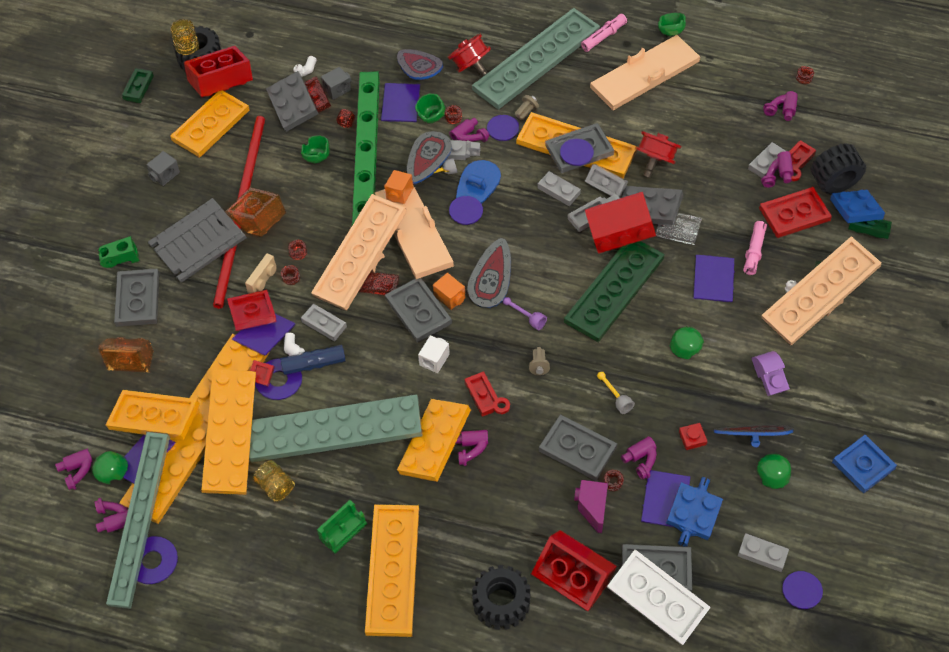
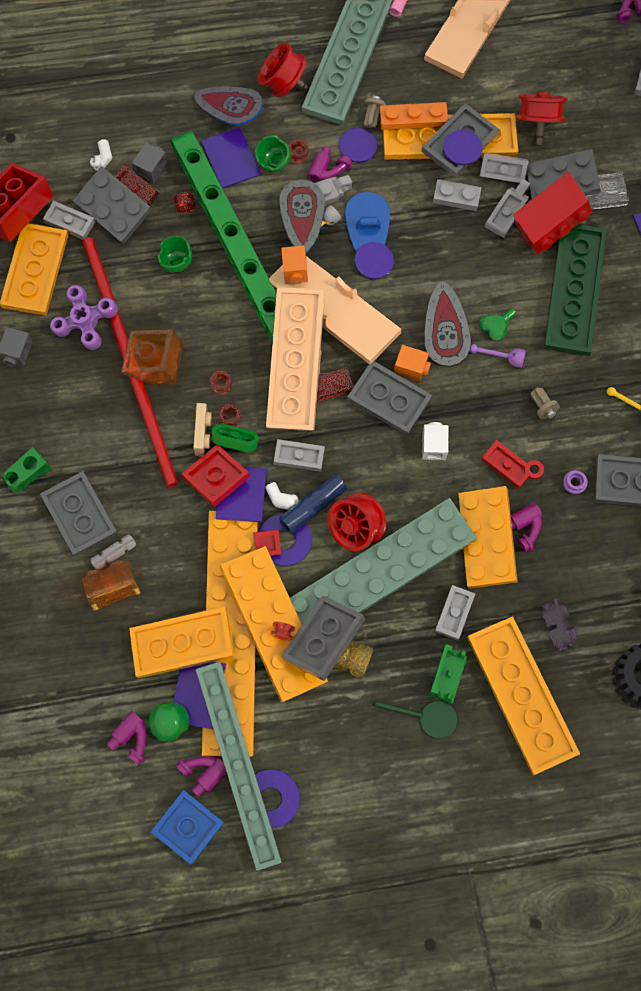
camera: 30 degrees left, 15 degrees up
dark grey door [148,198,247,282] -> none
none -> light grey plate [43,201,95,240]
none -> medium lavender gear [50,285,118,350]
none -> light grey axle [90,534,136,570]
none -> blue plate [151,790,224,865]
none -> green plate [211,424,259,453]
none -> clear red bush [270,621,295,641]
none -> dark grey plate [281,596,366,681]
none -> red wheel [328,492,386,551]
none -> dark green piece [374,701,457,739]
none -> orange plate [380,102,448,130]
none -> light grey plate [435,585,475,641]
none -> green rock [479,308,516,341]
none -> clear purple hinge [542,599,578,652]
none -> medium lavender plate [563,470,588,494]

